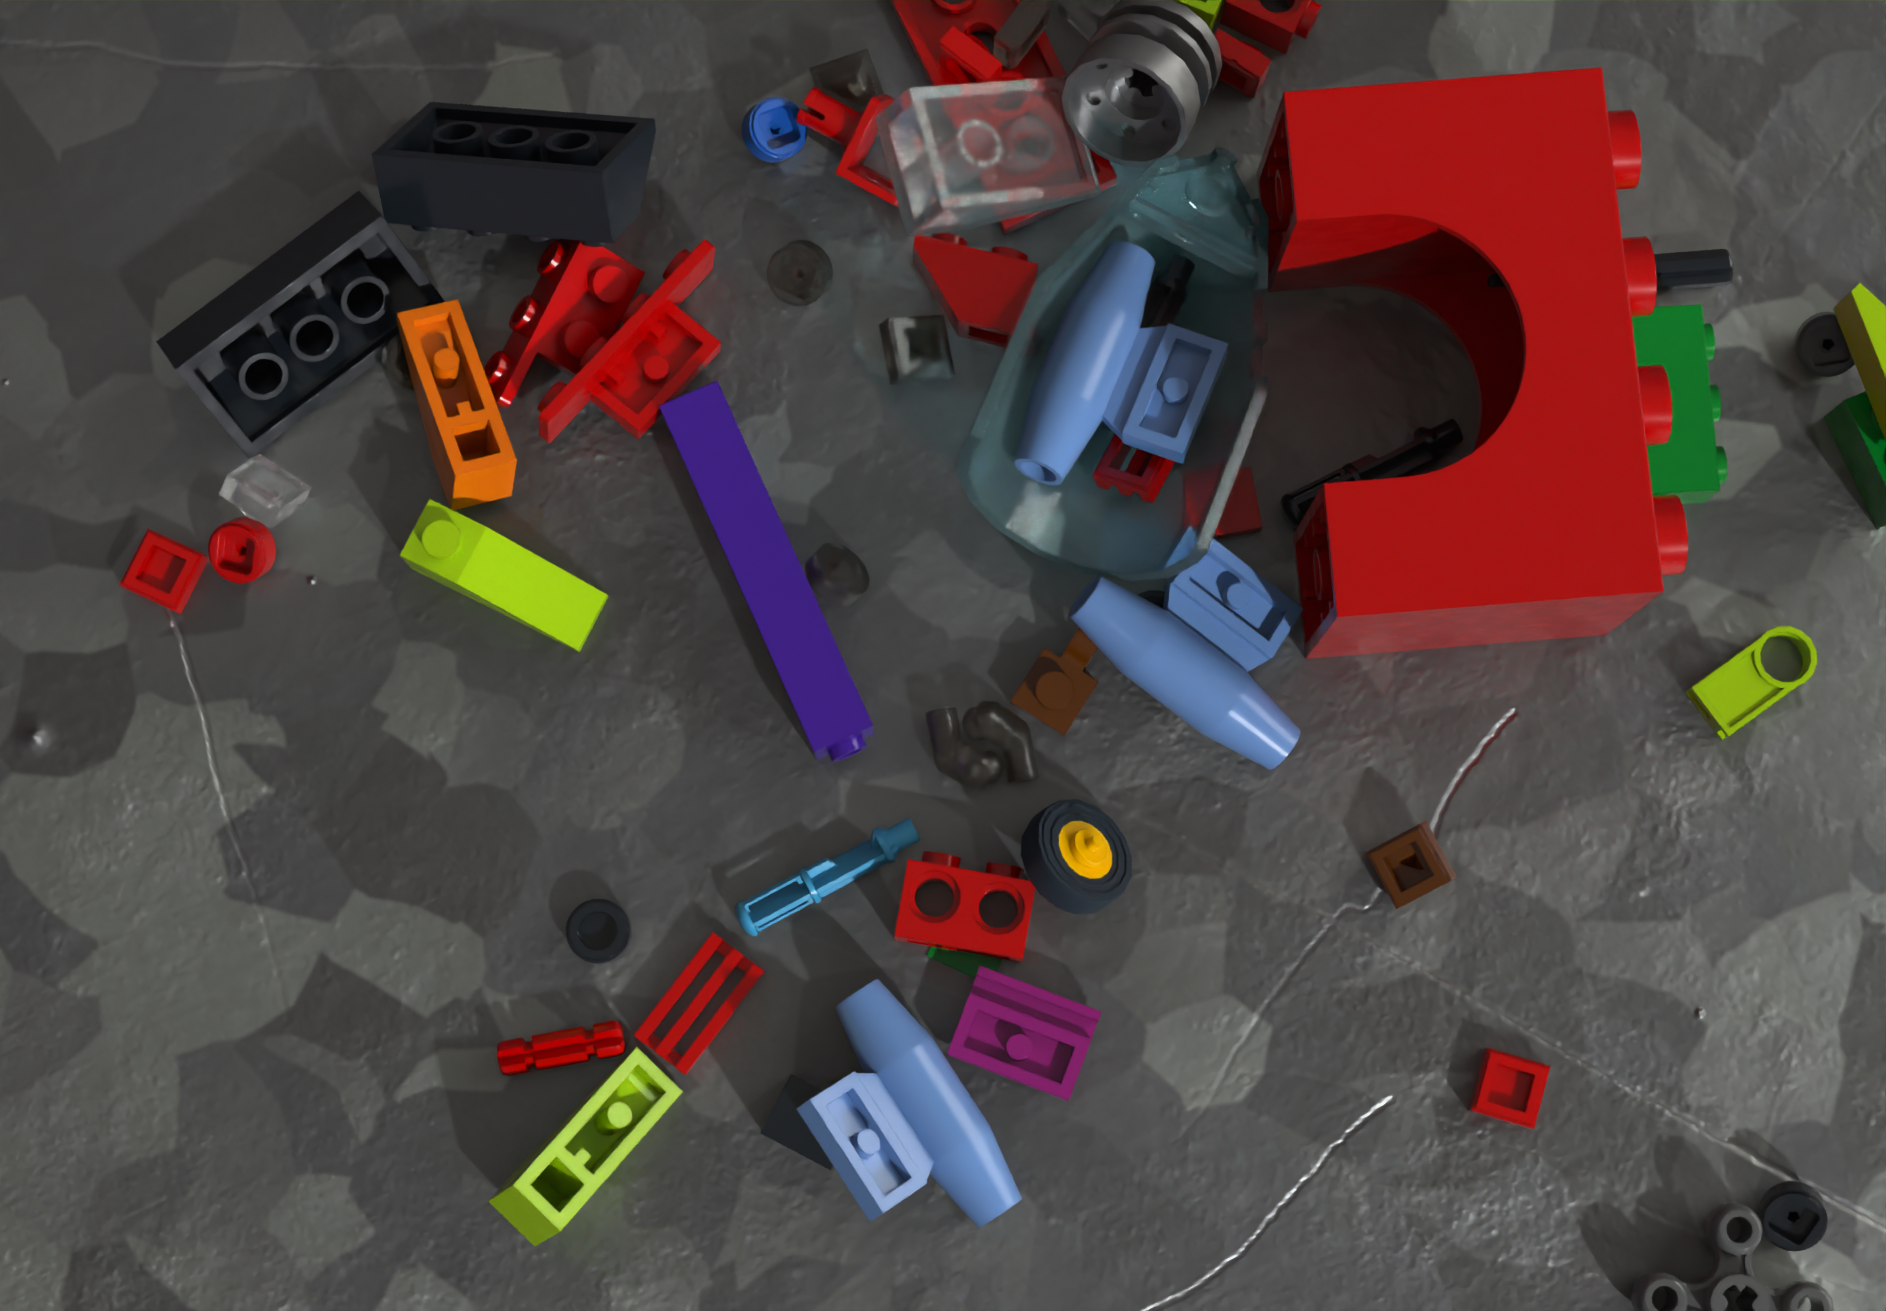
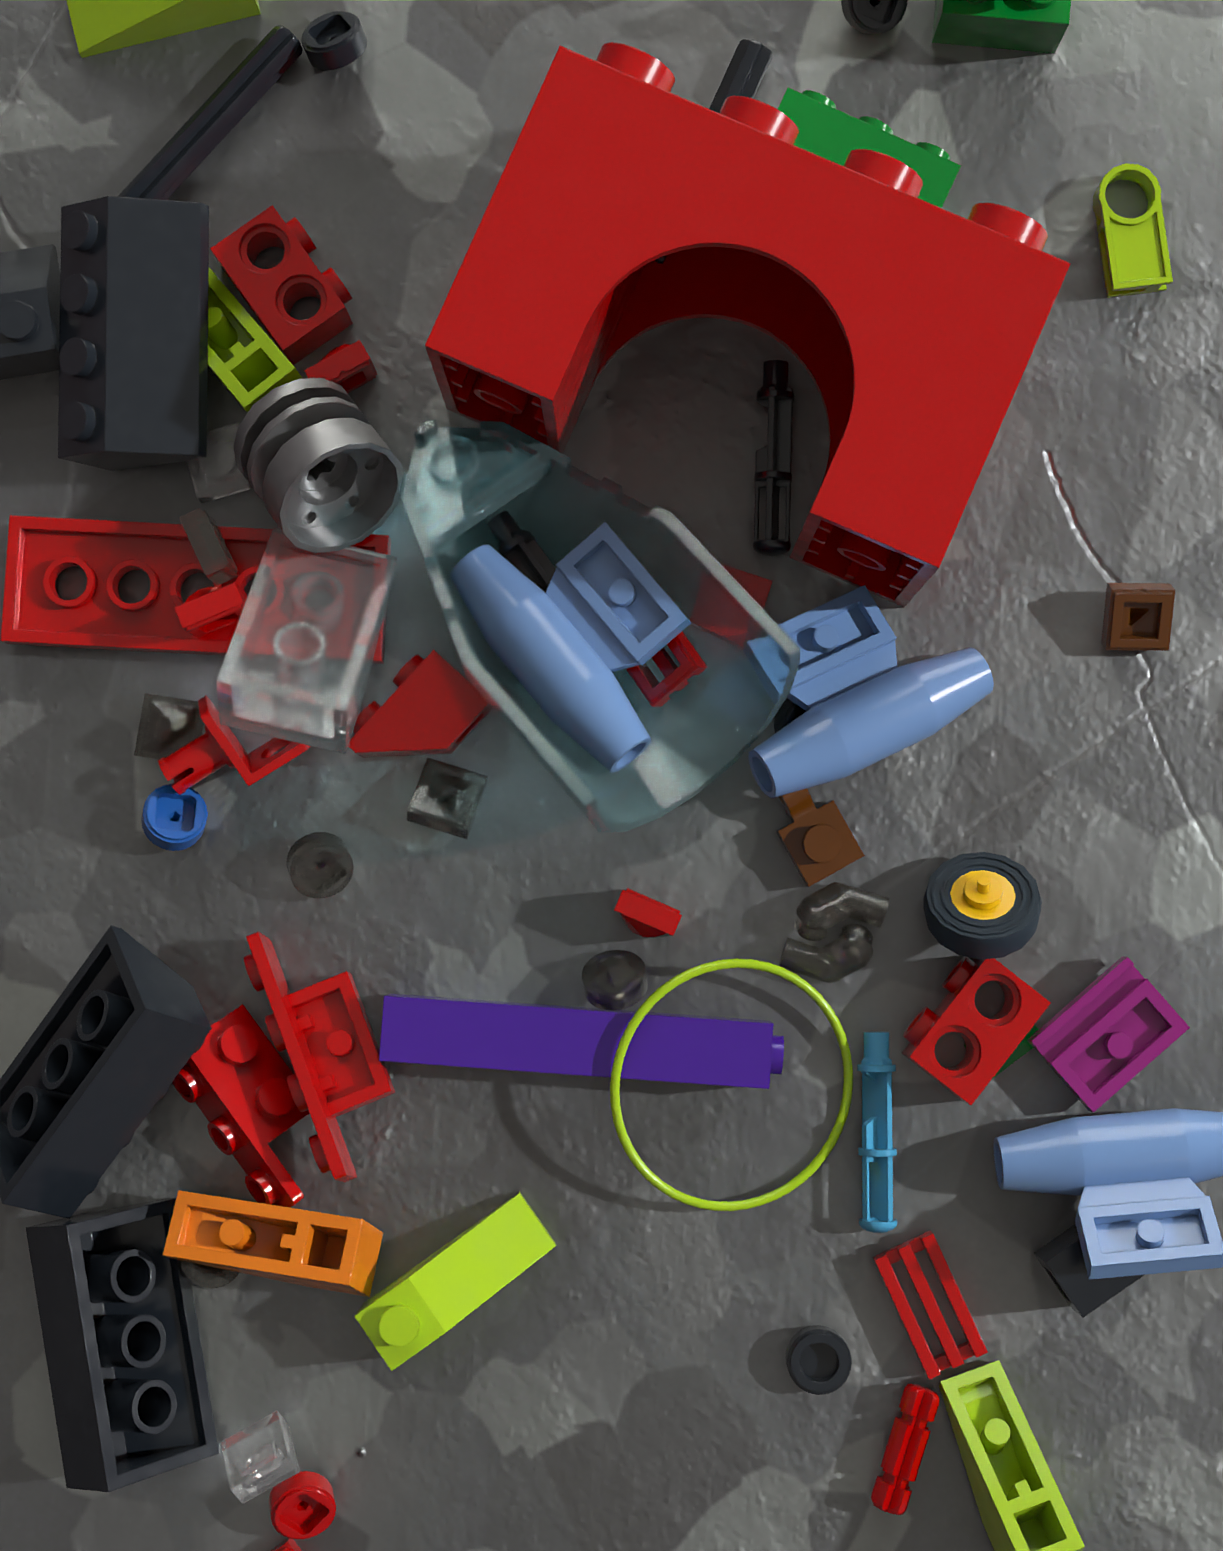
camera: 55 degrees left, 5 degrees up
none -> lime piece [610,958,853,1211]
none -> red tile [614,888,682,937]

